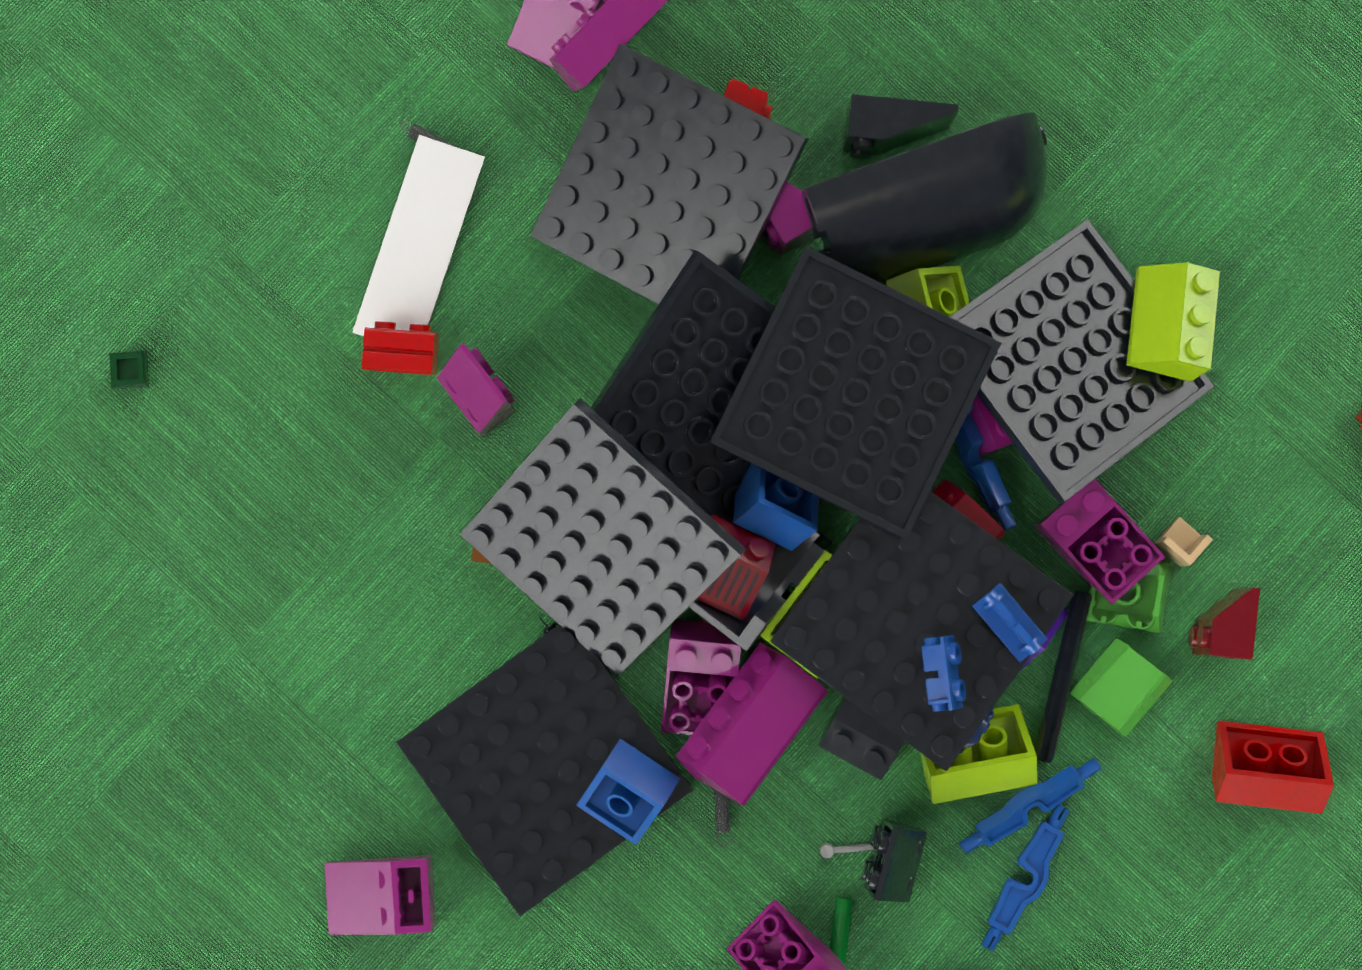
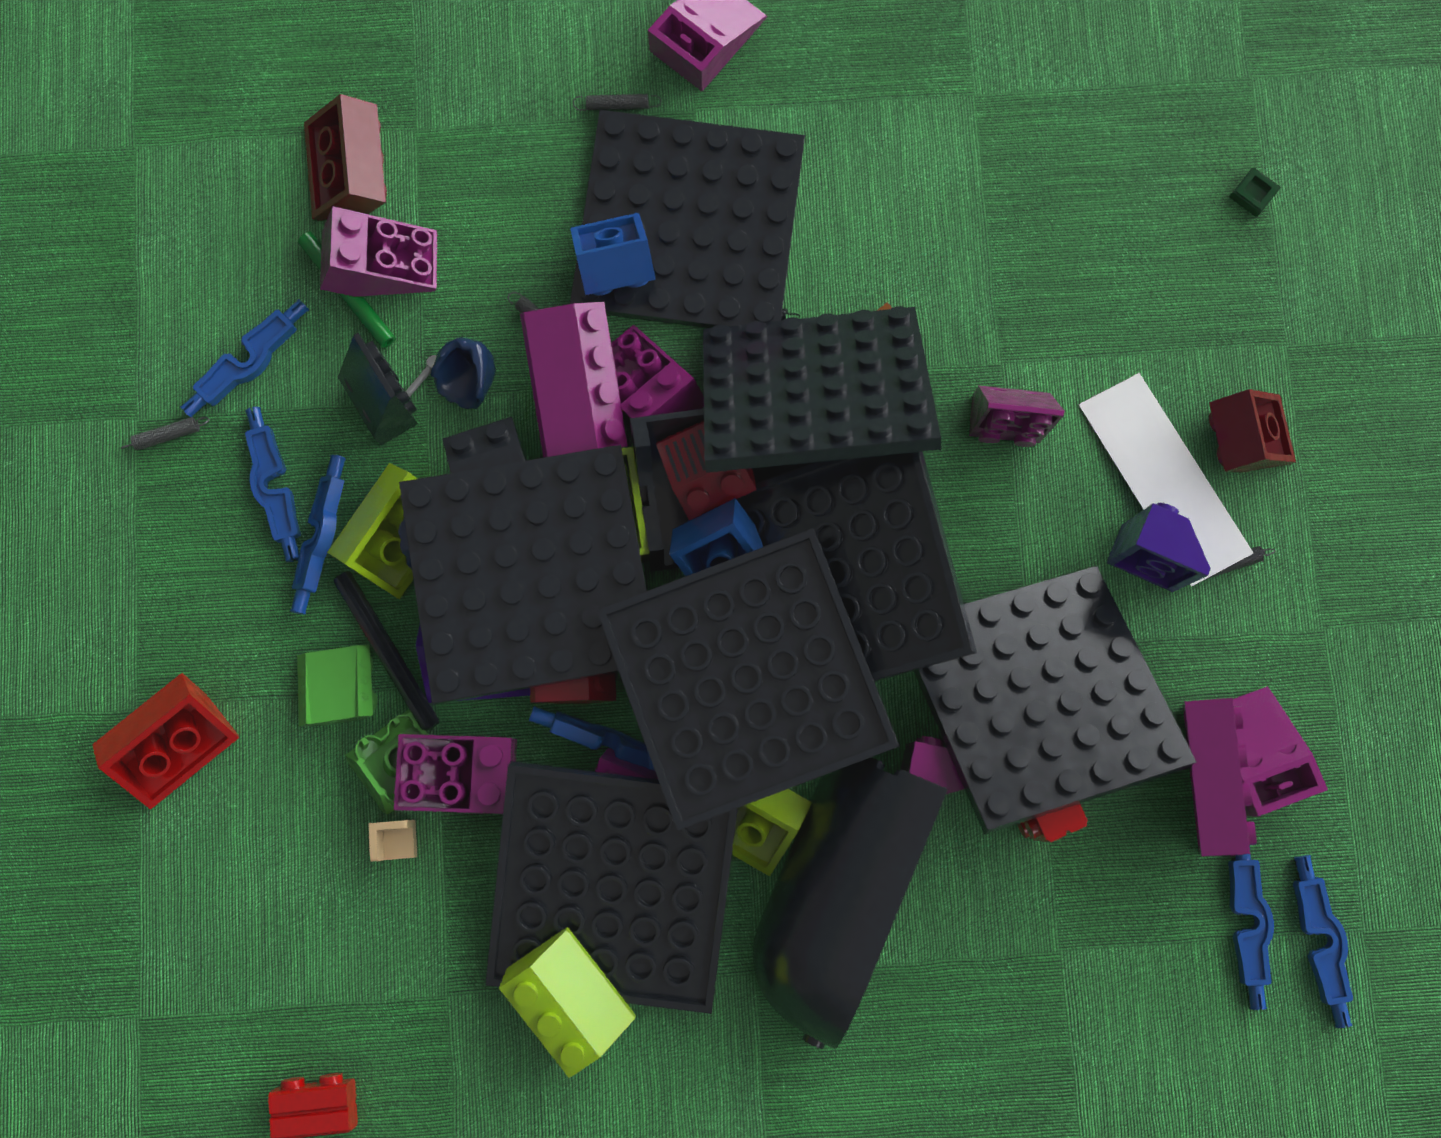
camera: 135 degrees right, 5 degrees down
red brick [362,321,440,376] -> none
black slope [843,94,958,159] -> none
blue hinge [921,635,966,712] -> none
blue hinge [972,583,1048,663] -> none
dark red slope [1188,587,1260,660] -> none
none -> dark blue hair [430,337,496,410]
none -> dark grey piece [573,94,662,111]
none -> dark purple slope [1106,503,1211,592]
none -> dark red slope [1209,389,1296,473]

